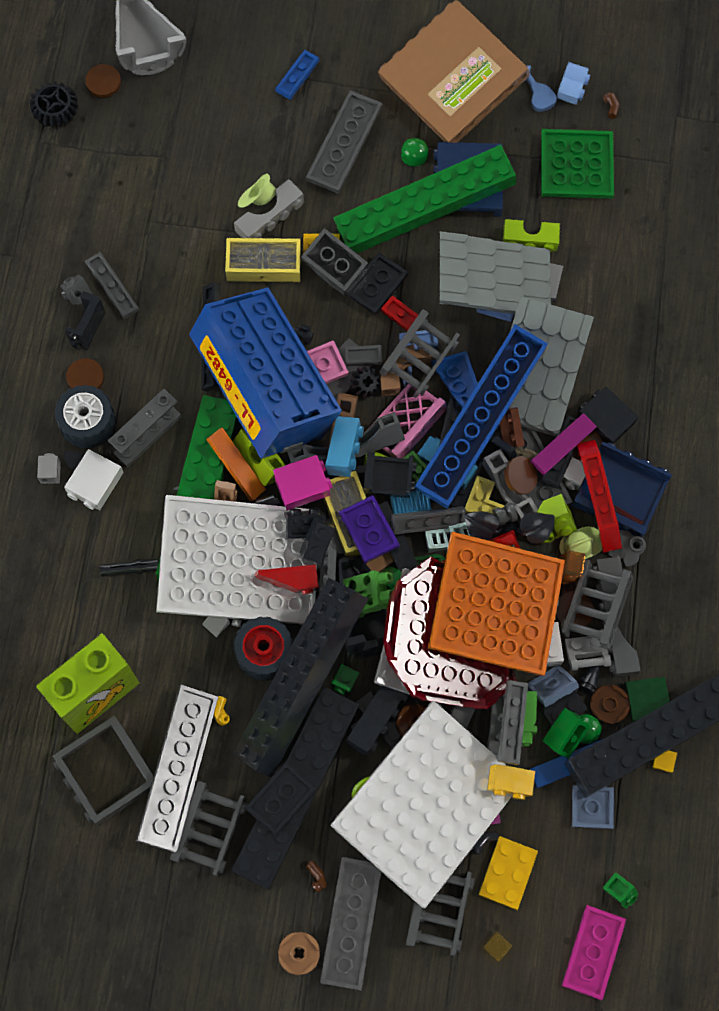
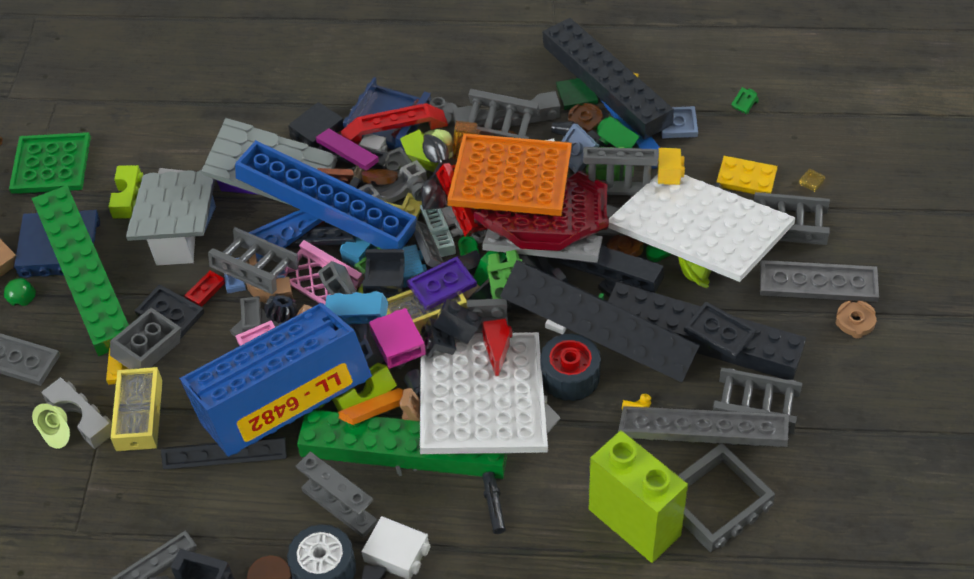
camera: 90 degrees left, 20 degrees down
reddish brown arm [306,860,327,892] -> none
dark pink tile [562,905,626,1000] -> none
light grey plate [565,636,611,671] -> none

